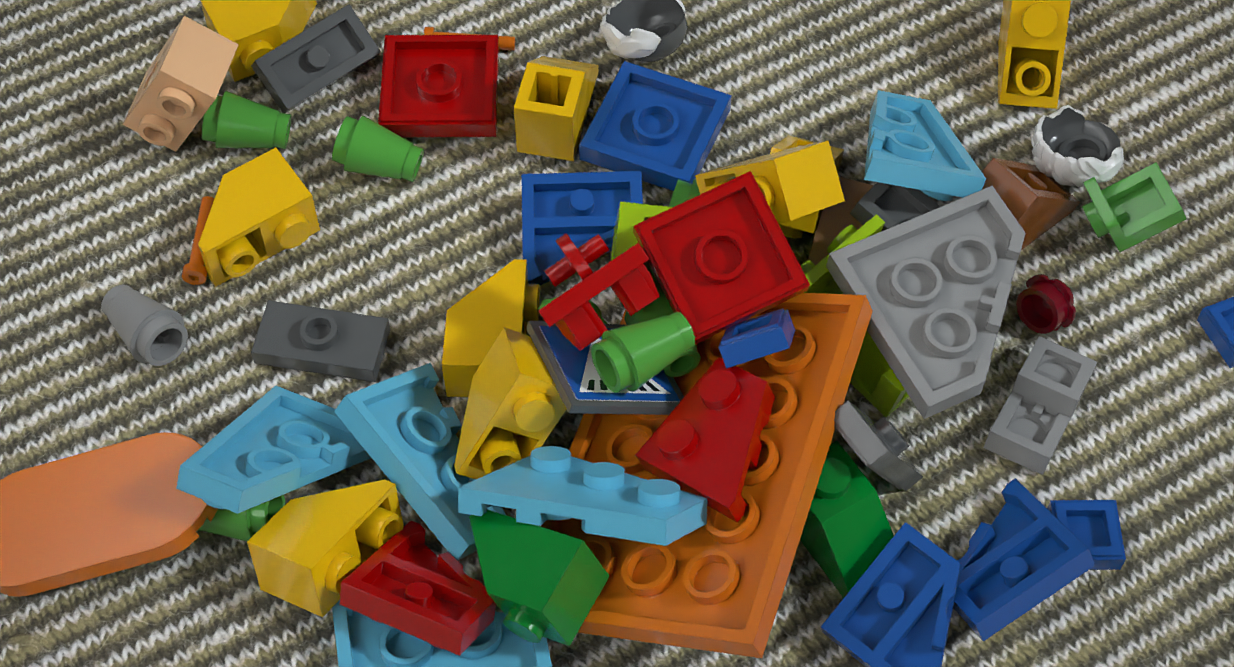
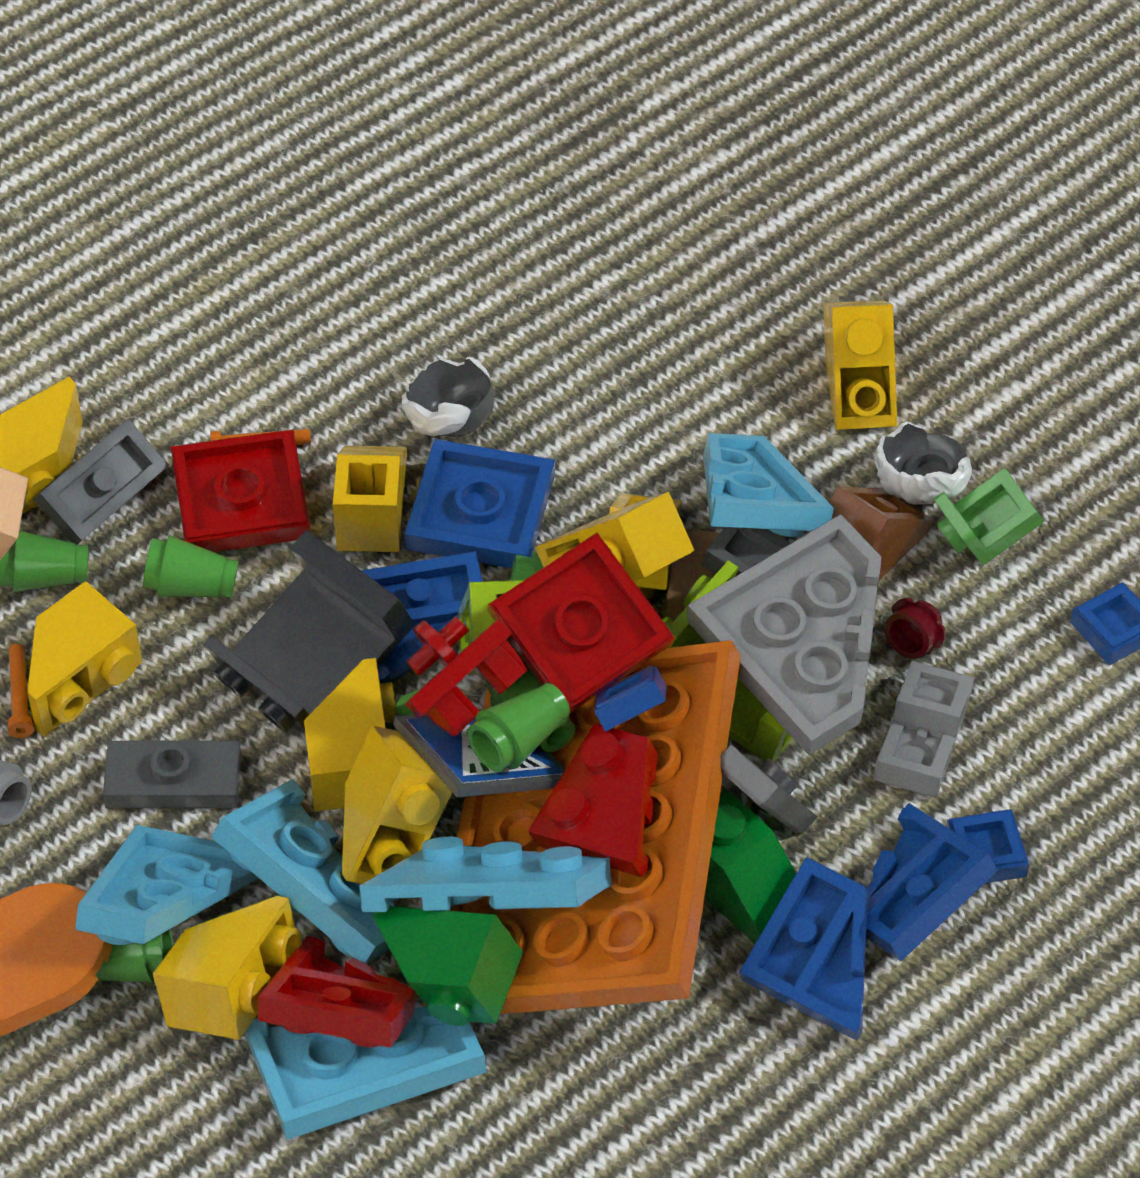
camera: 10 degrees left, 5 degrees down
none -> black panel [204,530,415,735]

